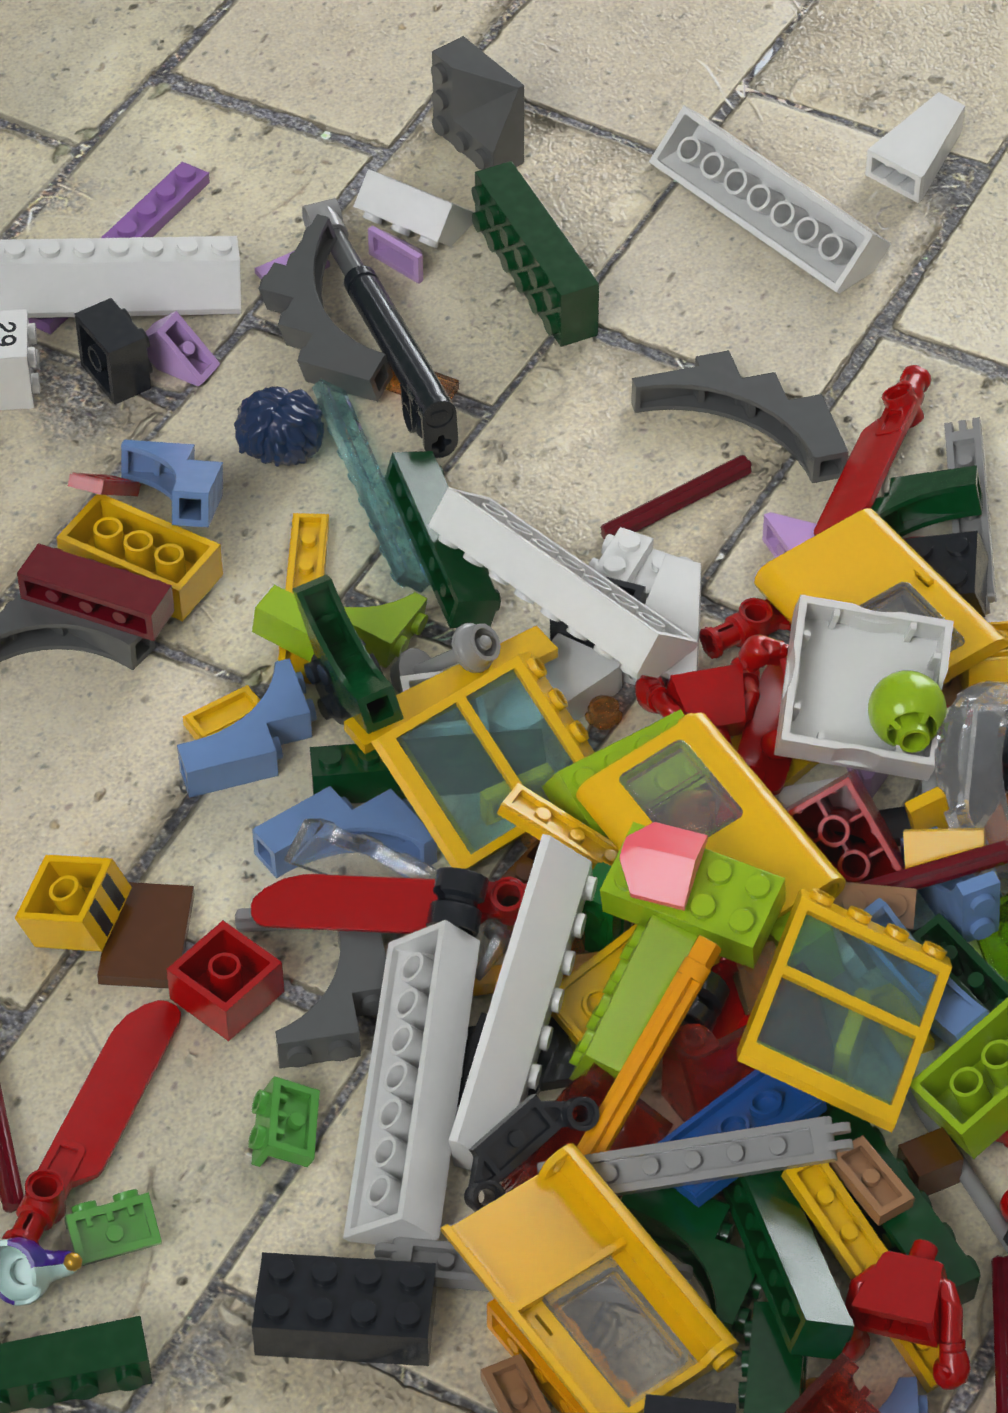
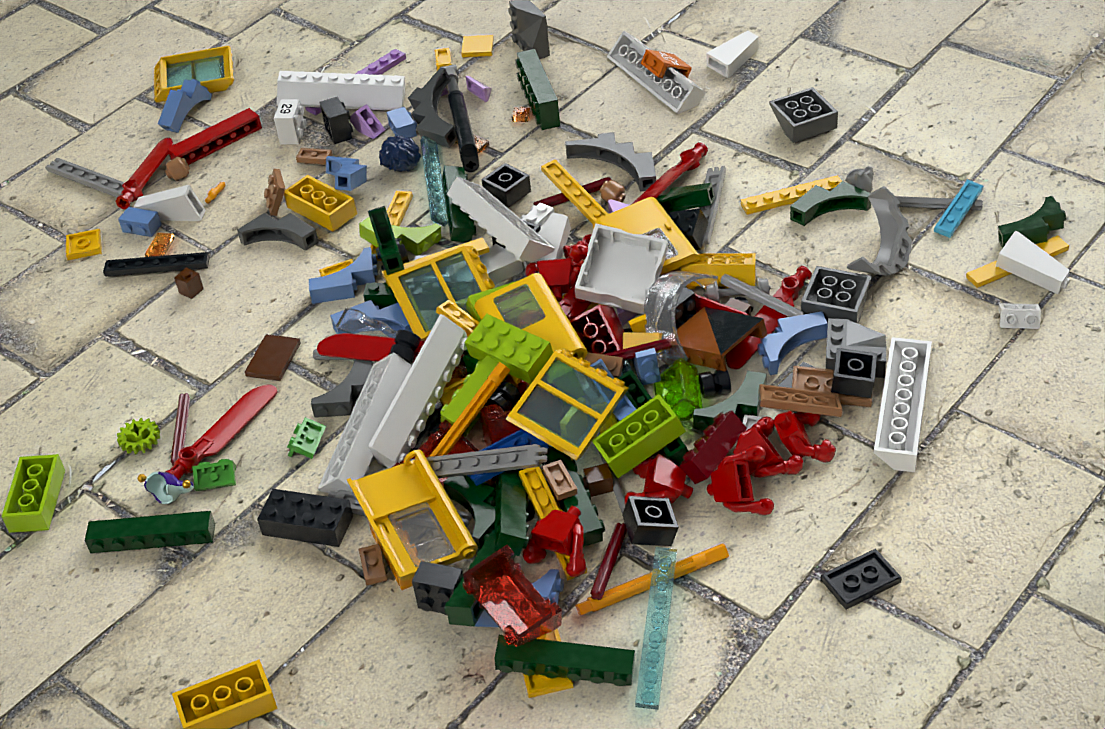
camera: 15 degrees right, 5 degrees down
yellow brick [15,855,132,952] -> none
dark red brick [17,543,174,641] -> none
red tile [67,472,141,497] -> none
red brick [166,920,285,1041] -> none
white slope [353,169,474,248] -> none
light grey piece [390,623,501,693] -> none
black plate [464,1094,600,1212] -> none
clear orange plate [585,695,623,730] -> none
coral slope [619,822,708,911] -> none
lime brick [868,670,947,753] -> none
none -> medium nougat plate [264,168,286,216]
none -> medium nougat plate [296,148,333,165]
none -> medium blue brick [386,107,417,138]
none -> yellow tile [434,48,452,71]
none -> yellow tile [461,35,494,58]
none -> black brick [481,163,531,208]
none -> clear orange plate [512,107,531,122]
none -> yellow plate [541,159,608,224]
none -> medium nougat head [600,180,626,202]
none -> orange panel [640,49,692,78]

